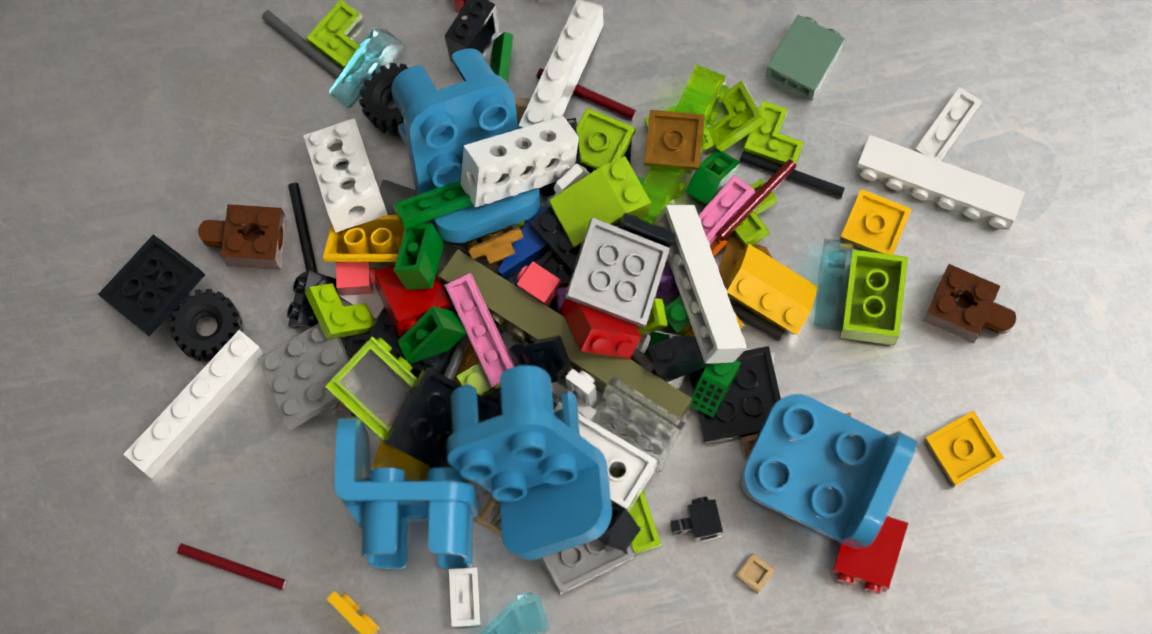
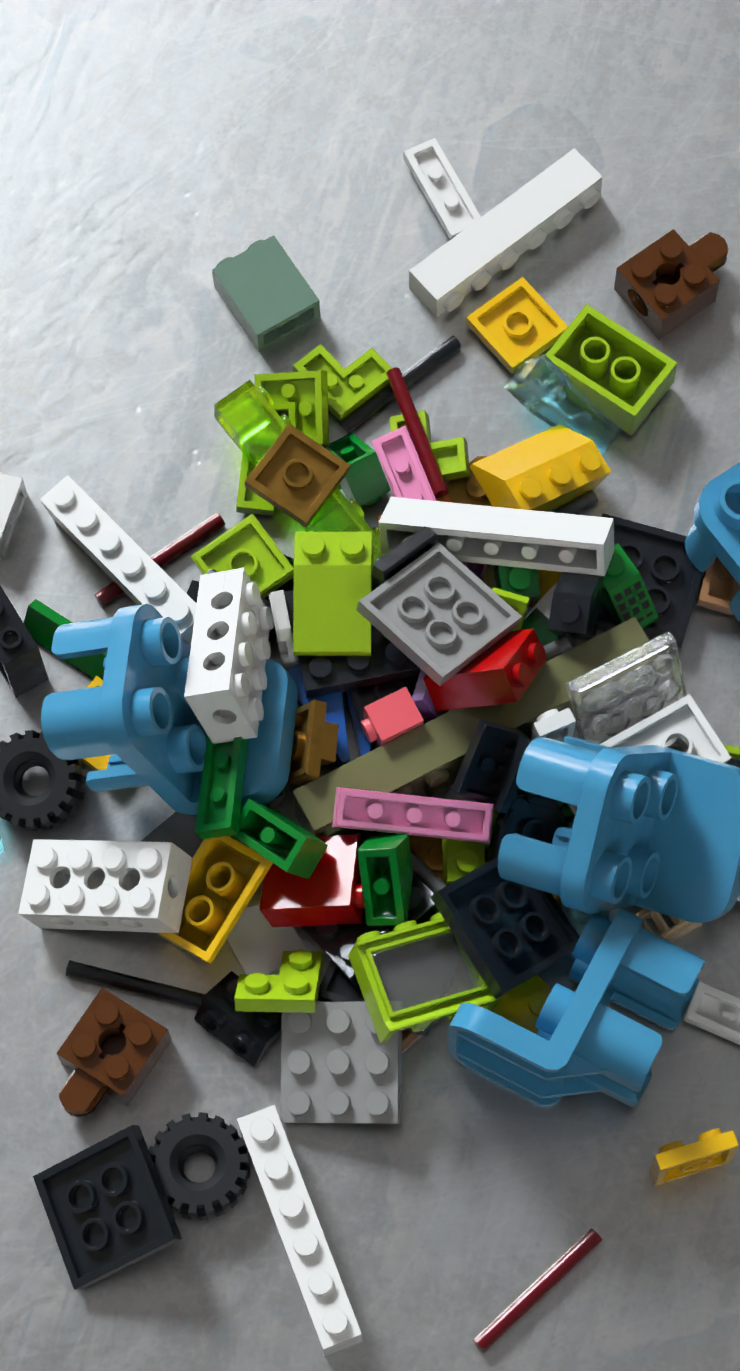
camera: 65 degrees left, 5 degrees down
coral brick [336,262,377,296] -> none

